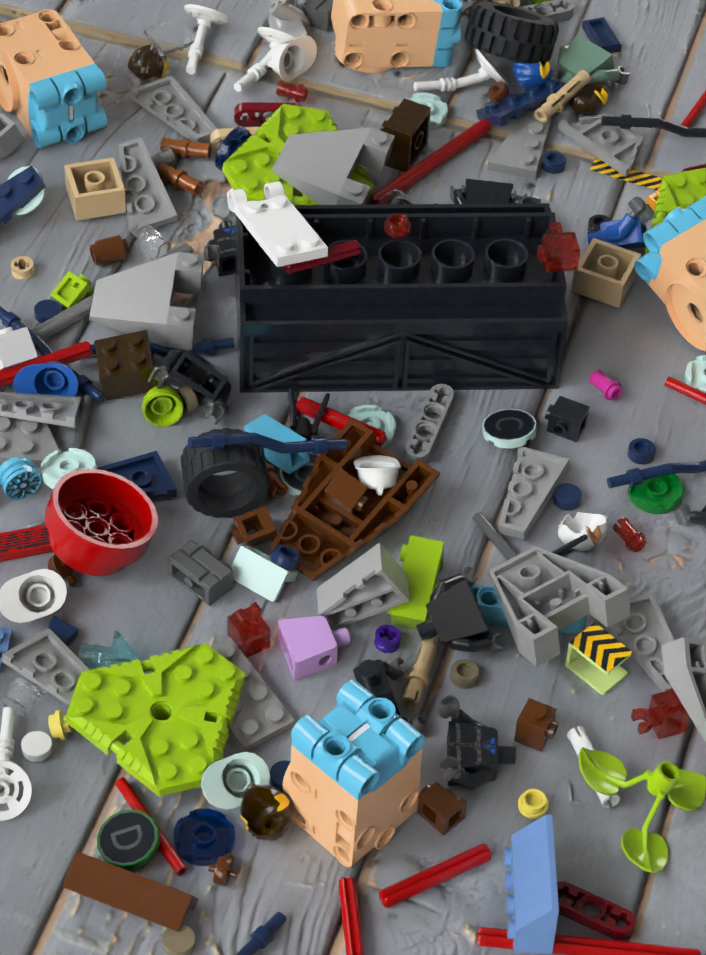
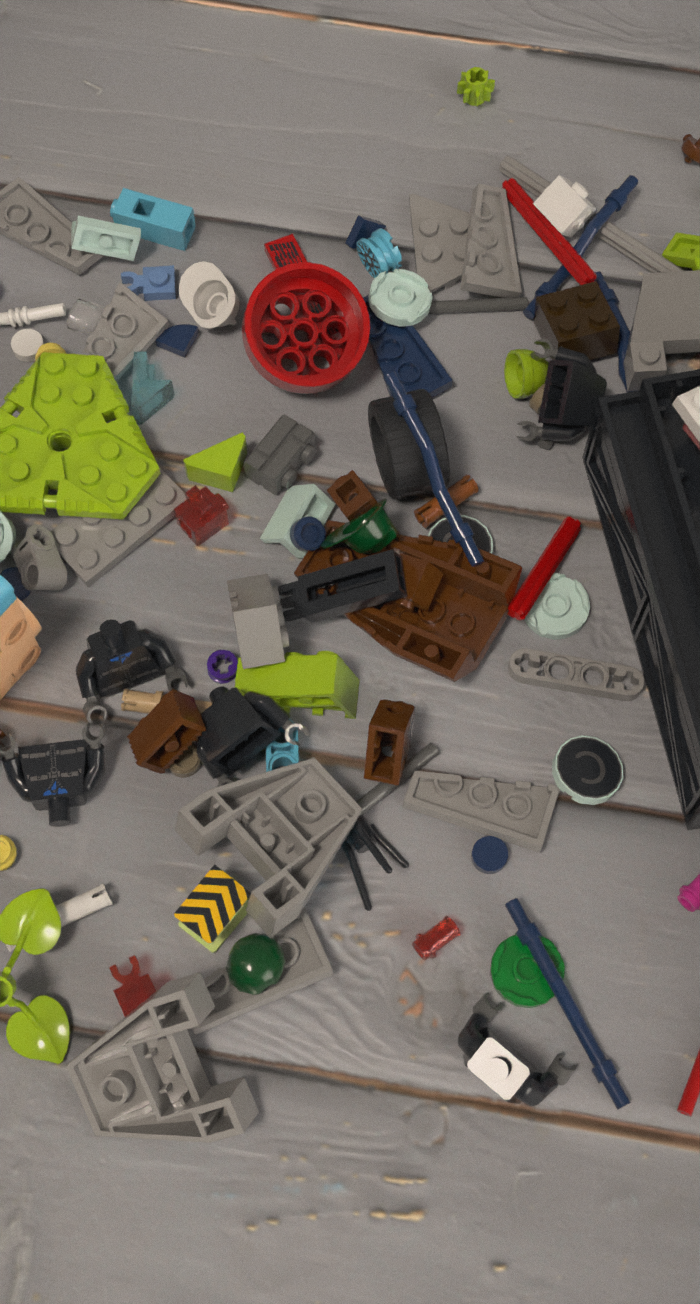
camera: 85 degrees right, 20 degrees up
blue piece [13,361,79,396] -> none
dark blue tile [34,299,61,323] -> none
medium azure brick [244,414,310,474] -> none
lavender torso [277,616,350,681] -> none
black plant [288,388,330,441] -> none
white piece [354,455,401,495] -> none
reddish brown brick [514,698,559,752] -> none
black brick [545,396,590,442] -> none
white hair [558,512,609,551] -> none
dark blue tile [627,438,656,465] -> none
none -> light grey piece [11,524,67,590]
none -> reddish brown brick [127,689,206,774]
none -> lime slope [183,432,248,492]
none -> dark green hair [226,933,286,995]
none -> black hinge [278,549,407,623]
none -> dark green piece [321,498,397,554]
none -> reddish brown torso [364,699,415,786]

